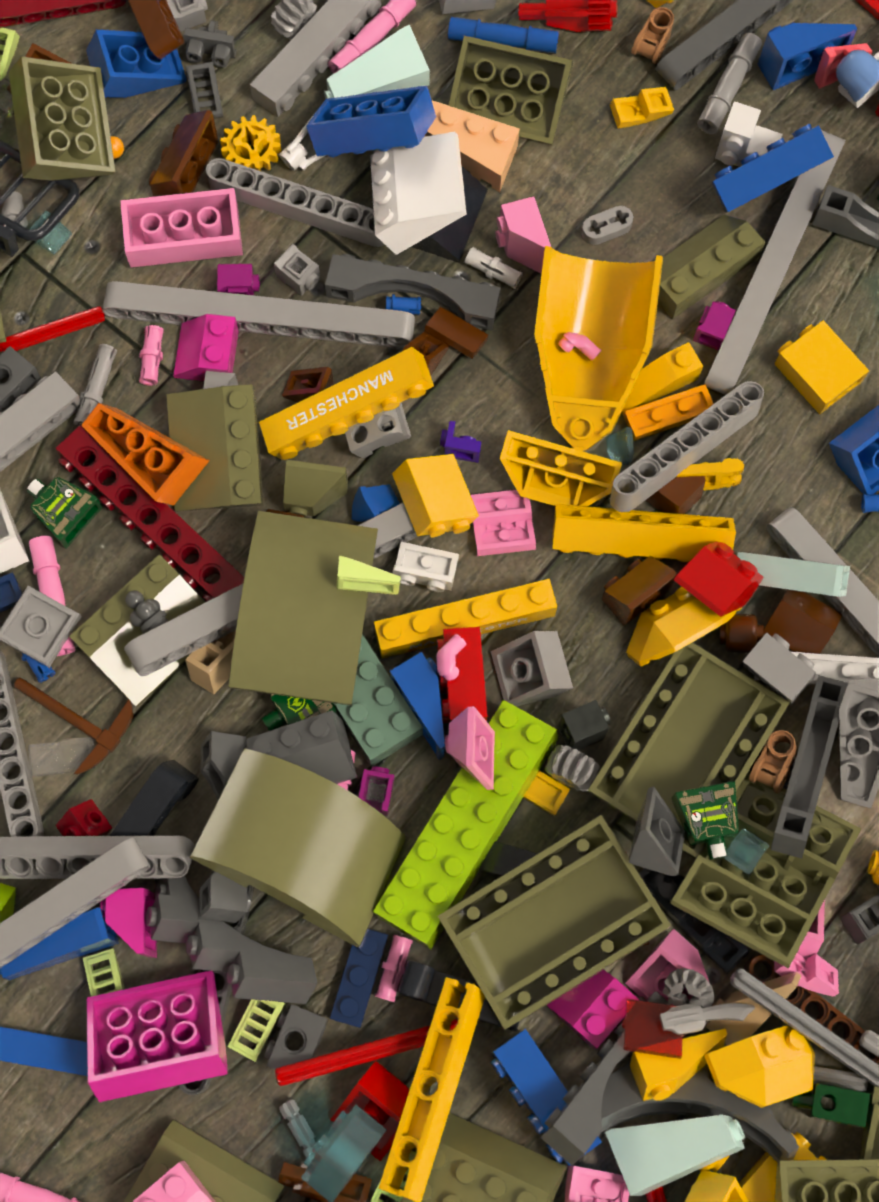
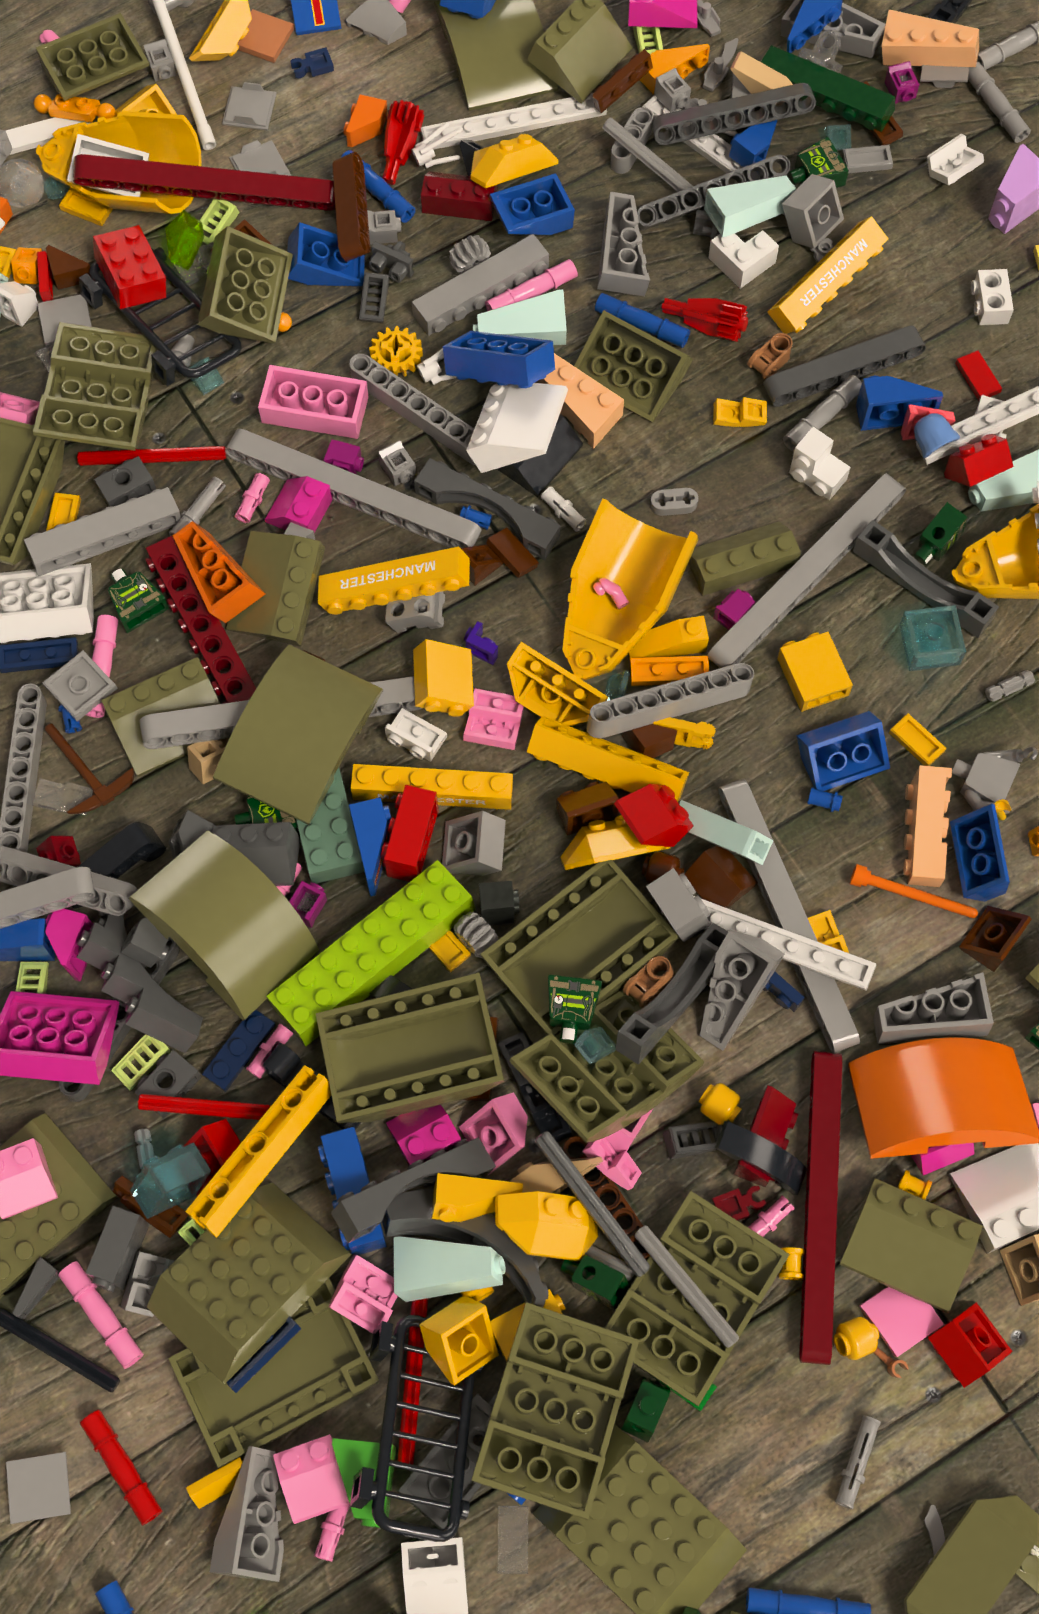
camera: 20 degrees right, 5 degrees down
dark grey piece [125,590,169,634] -> none
reddish brown slope [149,110,219,197] -> none
reddish brown slope [282,367,334,402] -> none
olive slope [283,460,349,518] -> none
yellowish green slope [336,556,401,595] -> none
blue tile [352,484,400,522] -> none
bright pink arm [436,634,467,681] -> none
bright pink slope [445,706,495,790] -> none
bright pink slope [495,196,551,274] -> none
clear red piece [622,999,685,1059] -> none
dark grey slope [628,787,685,876] -> none
light grey piece [659,1003,755,1035] -> none
light grey gear [663,968,714,1009] -> none
blue brick [711,124,834,213] -> none

